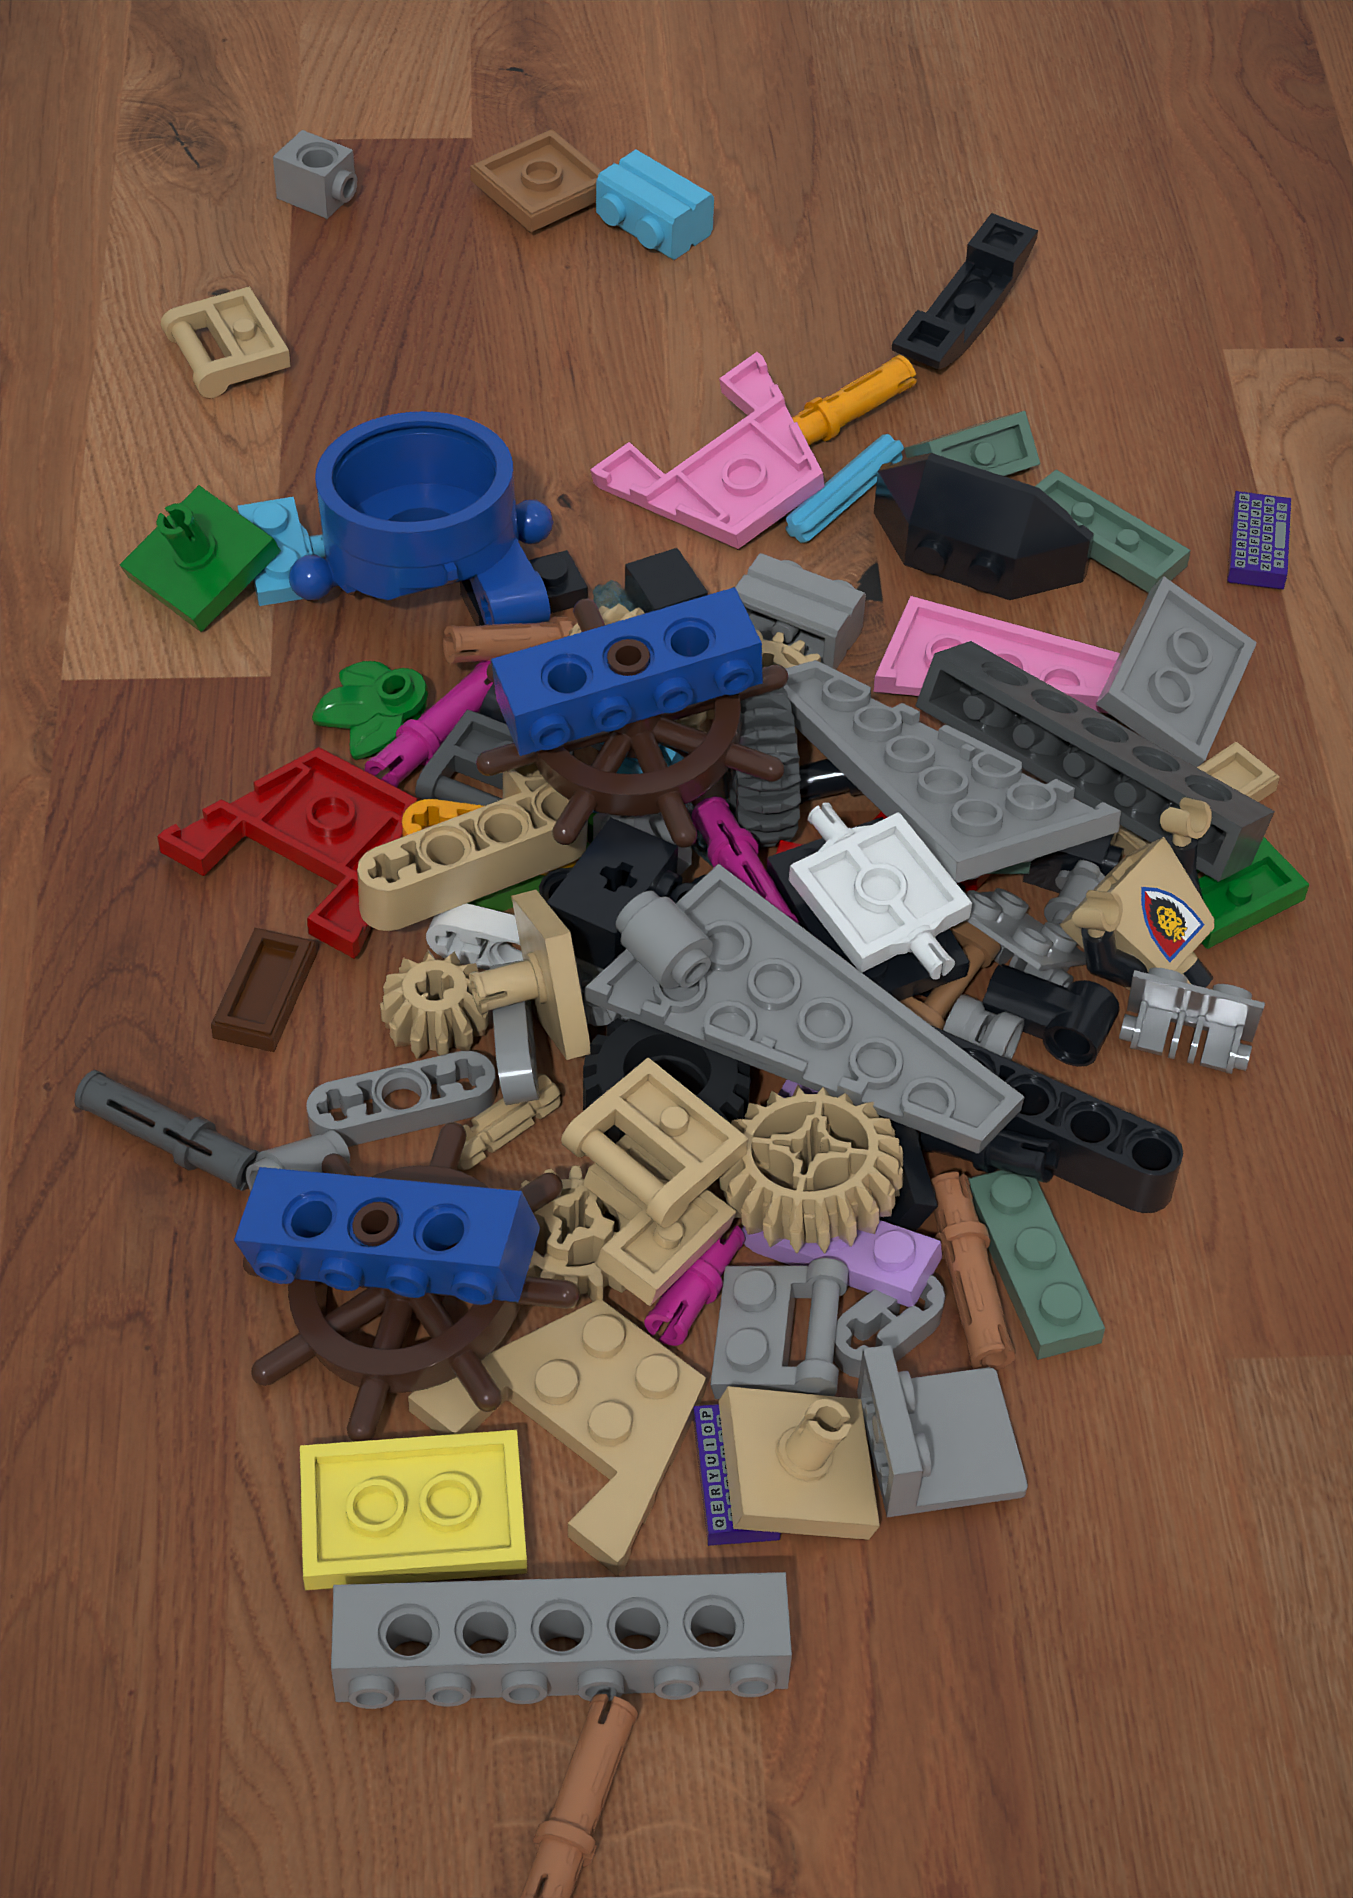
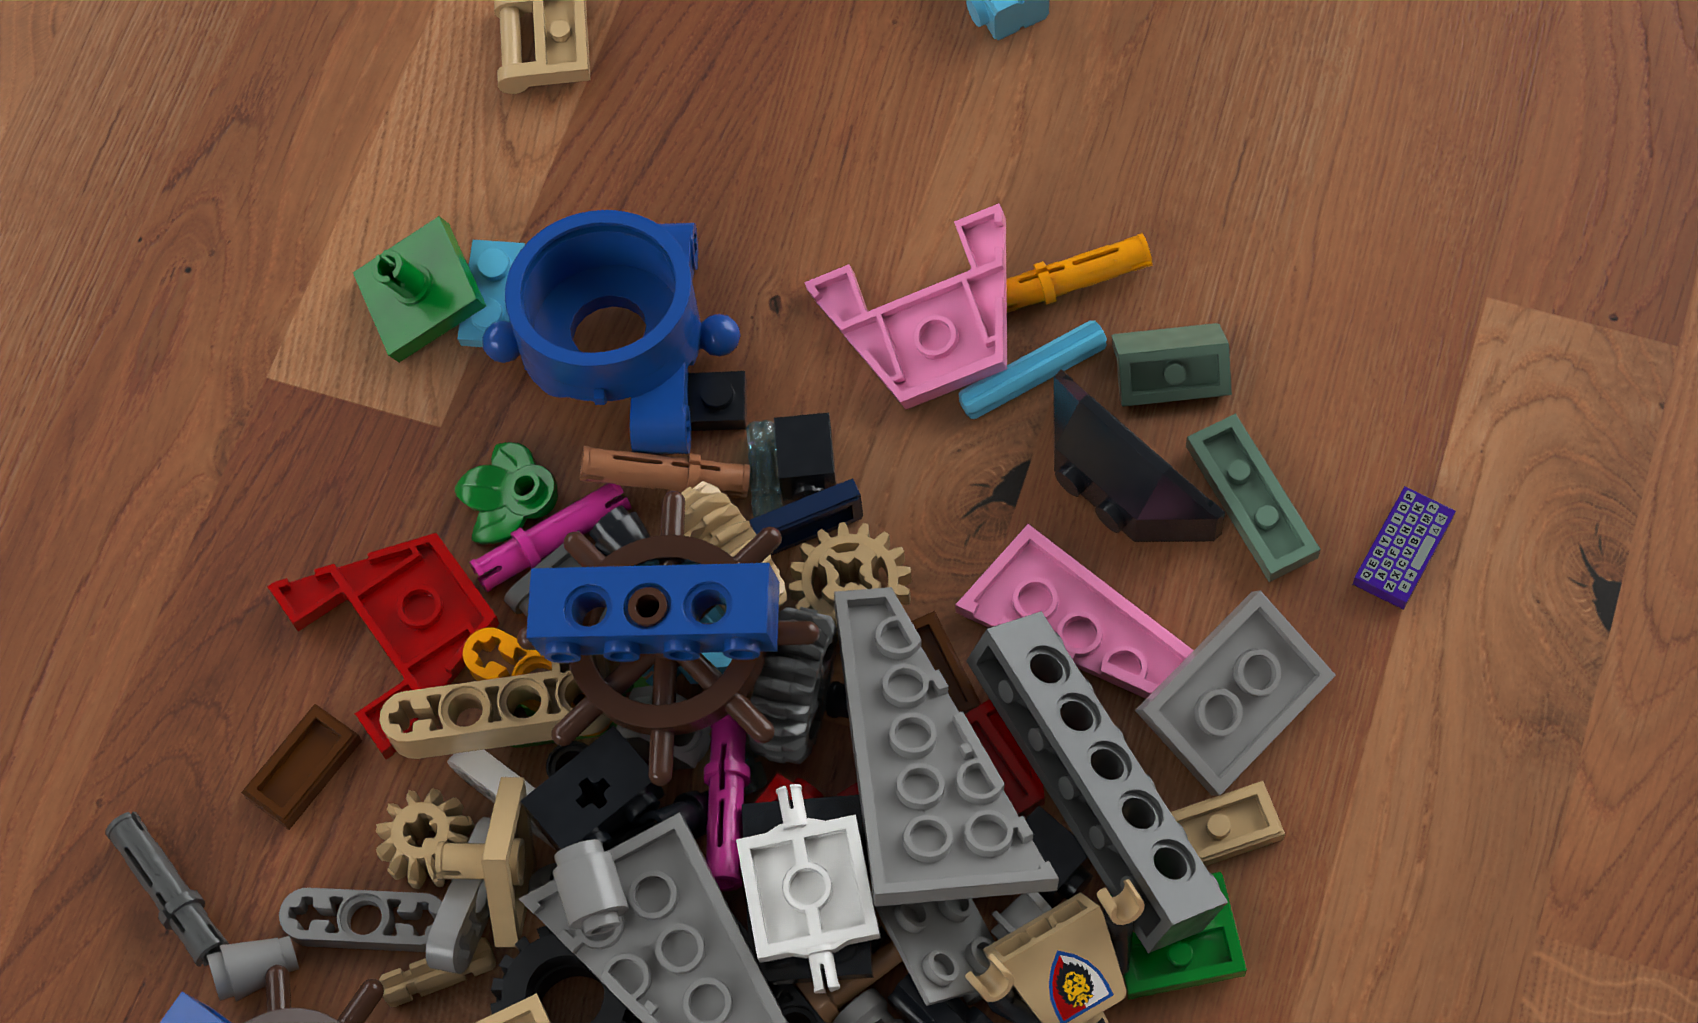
camera: 30 degrees right, 15 degrees up
light grey brick [735,553,866,670] -> none
black slope [892,213,1038,369] -> none

